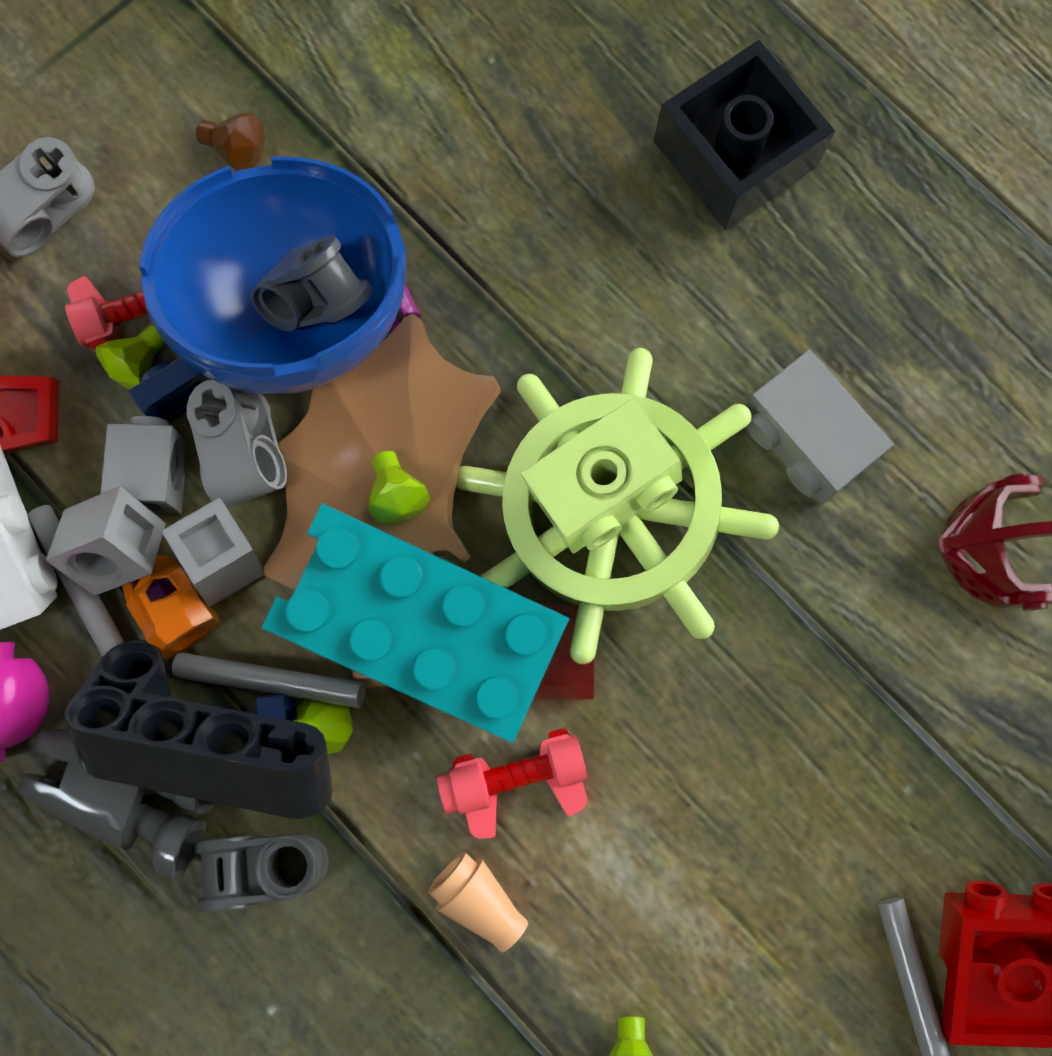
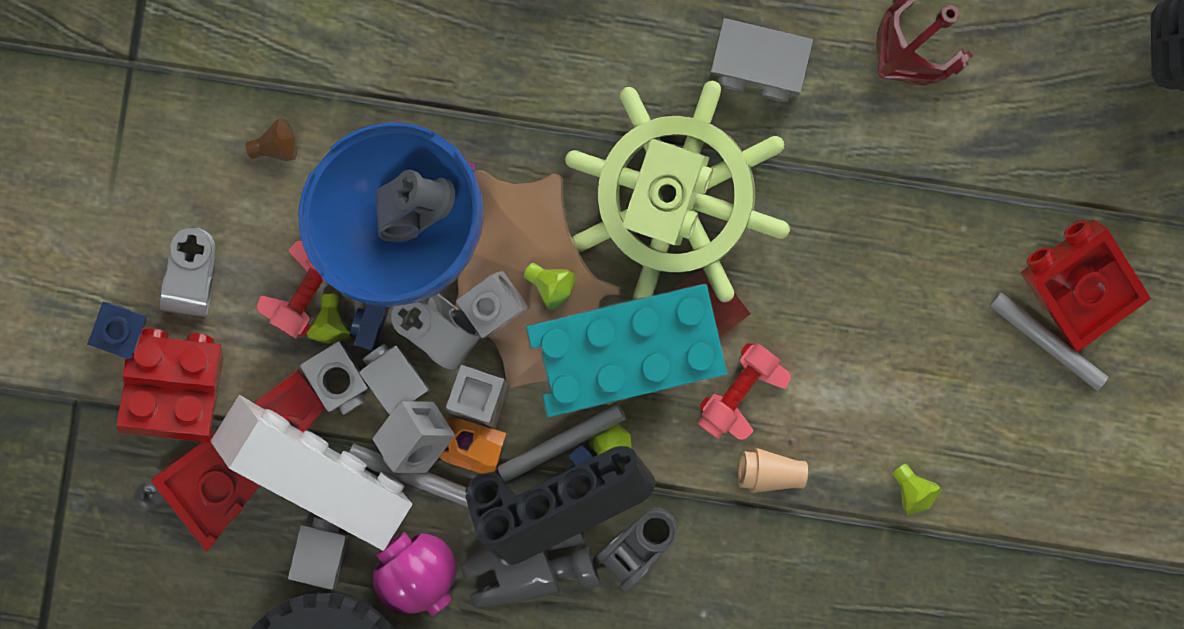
camera: 30 degrees left, 10 degrees up
none -> light grey brick [300,341,370,415]
none -> light grey brick [456,271,529,339]

